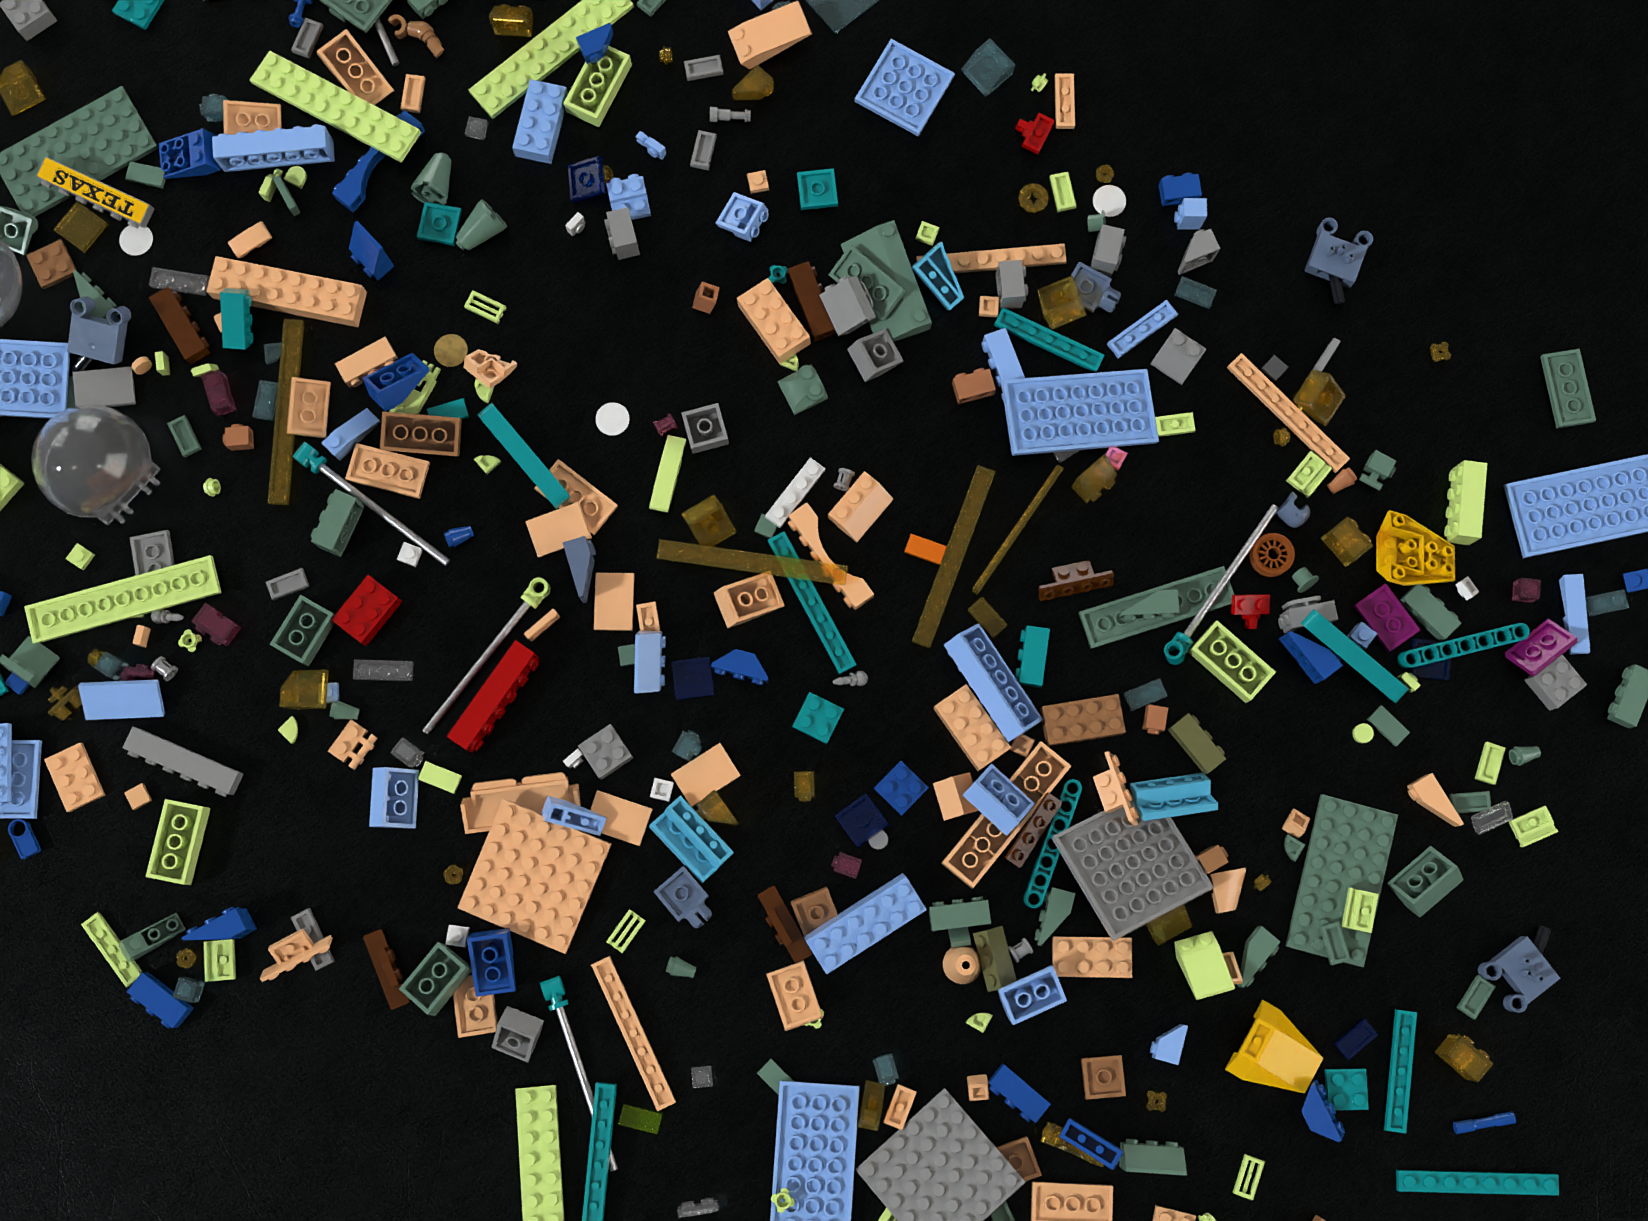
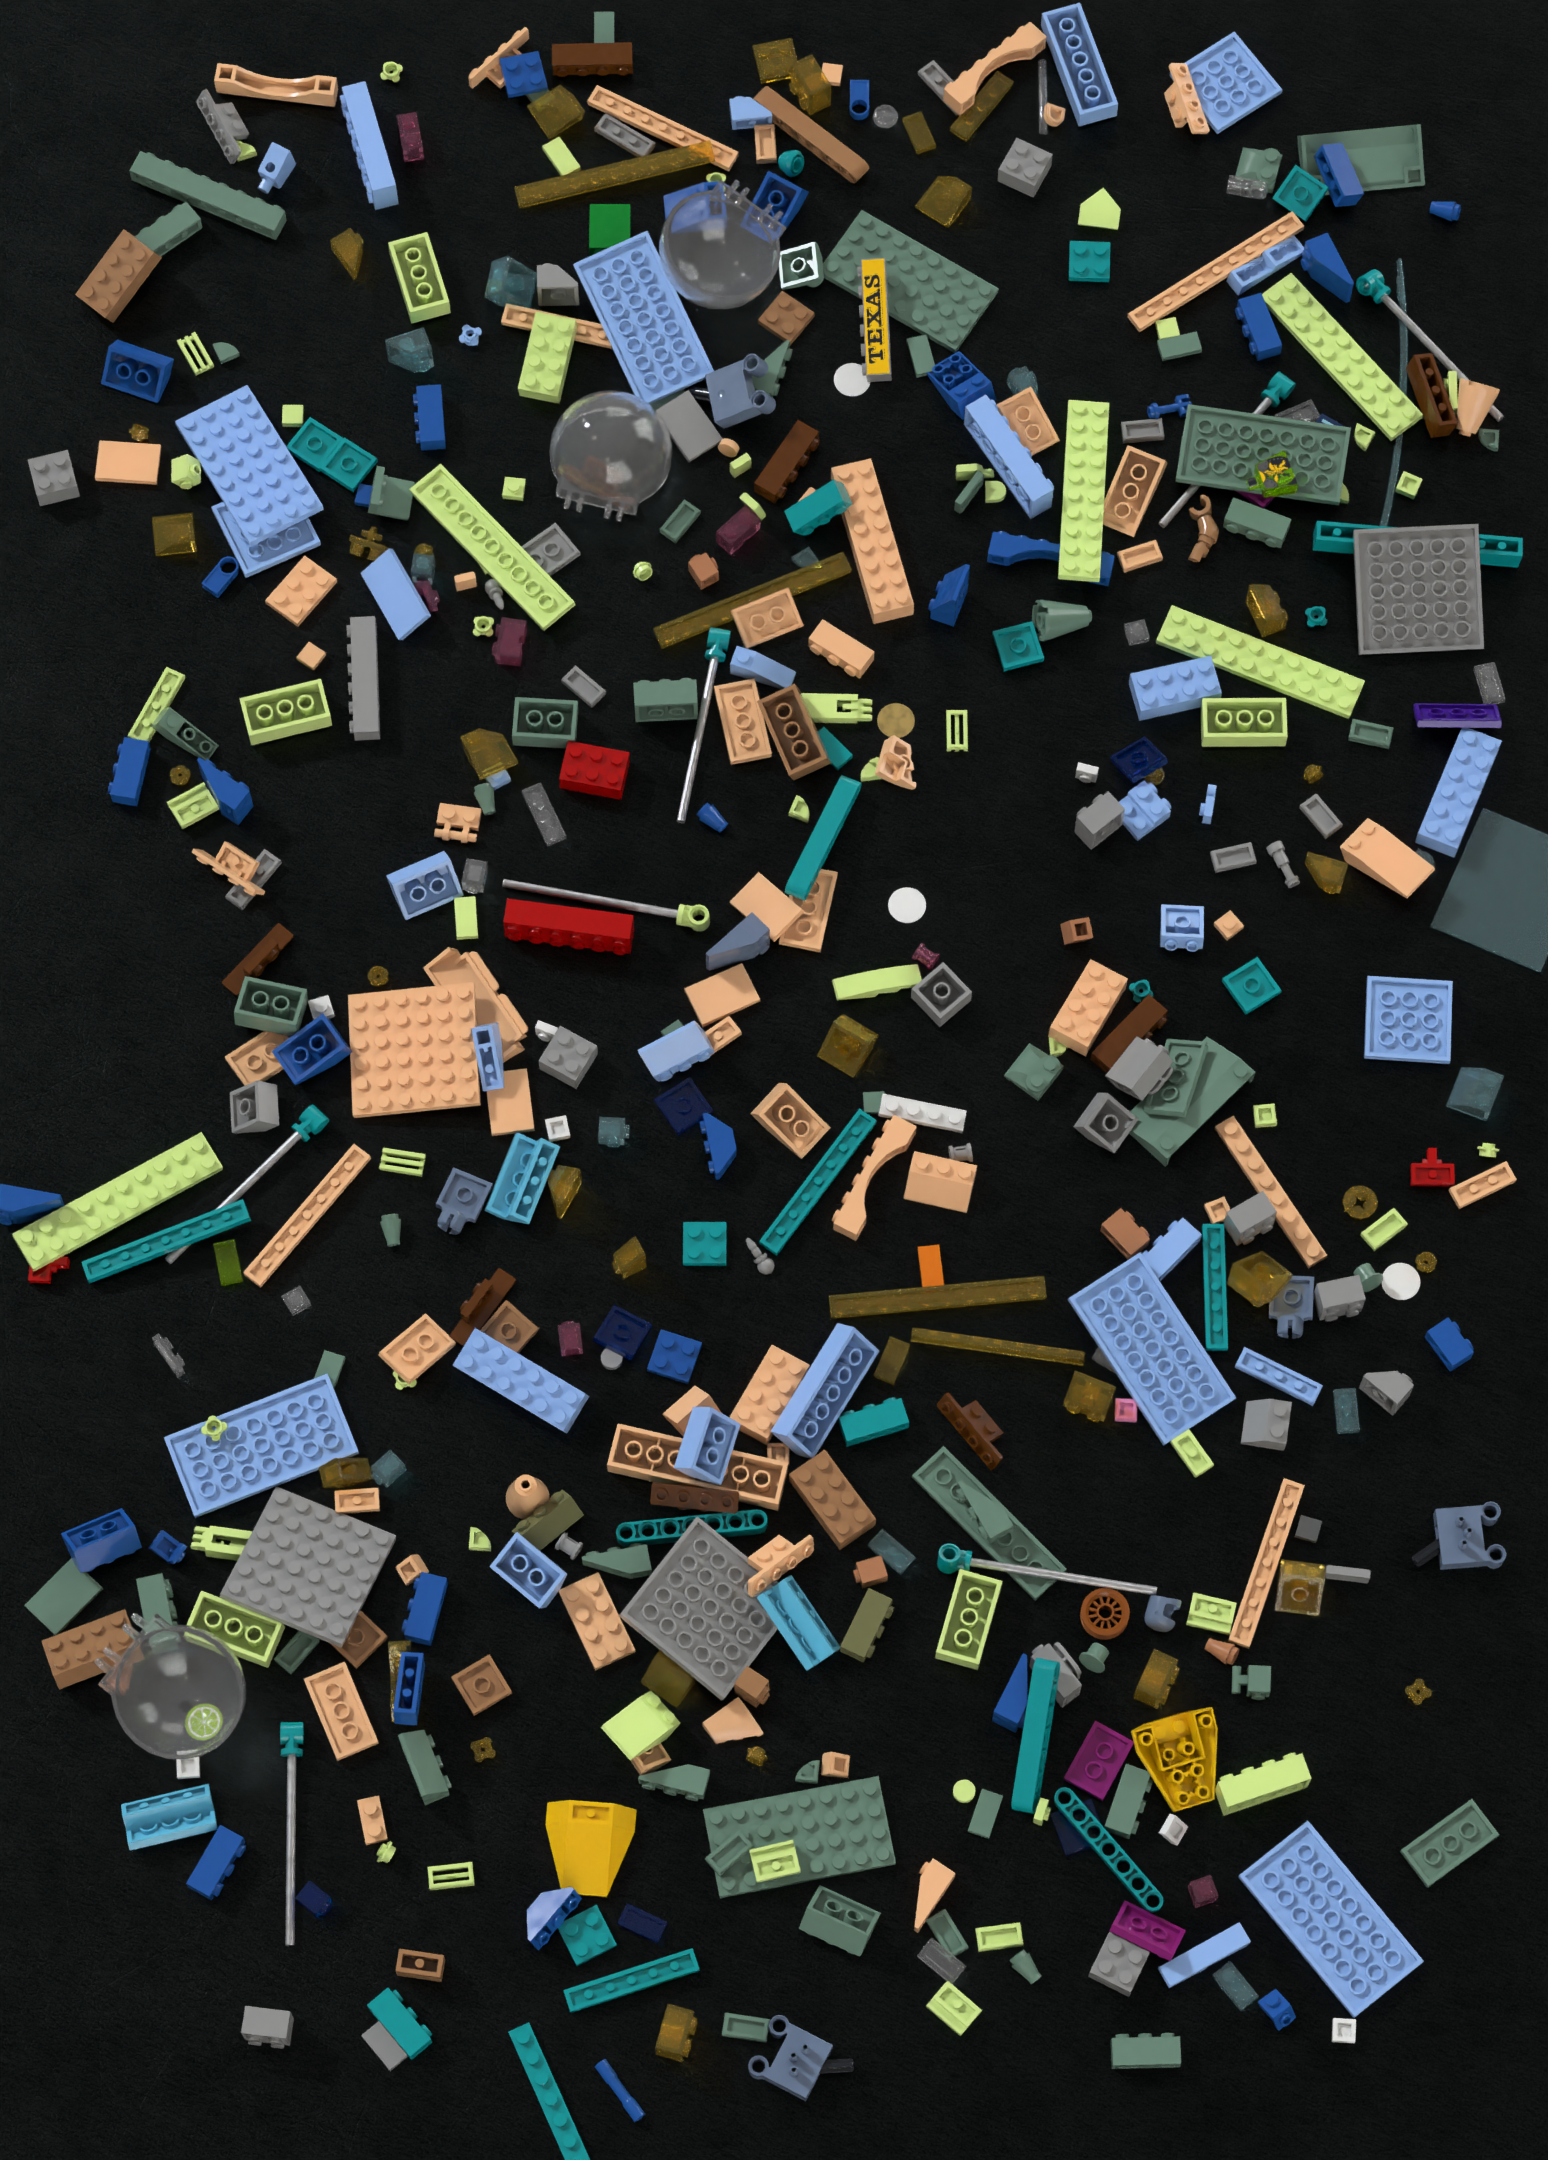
camera: 65 degrees right, 10 degrees down
clear yellow tile [53,201,108,253] -> none
clear plate [149,267,210,296] -> none
light grey bush [151,656,178,681] -> none
clear light blue brick [173,977,205,1003] -> none
light nougat slope [228,222,272,258] -> none
clear light blue plate [252,380,280,421] -> none
yellowish green tile [278,716,298,744] -> none
blue slope [363,353,430,411] -> none
white plate [397,542,423,567] -> none
sand green cone [456,199,507,251] -> none
light nougat tile [524,609,560,641] -> none
blue slope [576,23,613,64] -> none
clear yellow plate [657,539,848,585] -> none
light nougat tile [671,743,741,807] -> none
medium azure wedge [911,242,964,310] -> none
sand green brick [928,897,991,931] -> none
sand green tile [948,927,971,948] -> none
light blue slope [1150,1024,1188,1065] -> none
light blue brick [1174,198,1207,230] -> none
red hinge [1231,594,1270,629] -> none
clear yellow plate [1273,428,1290,447] -> none
light blue brick [1347,622,1377,650] -> none

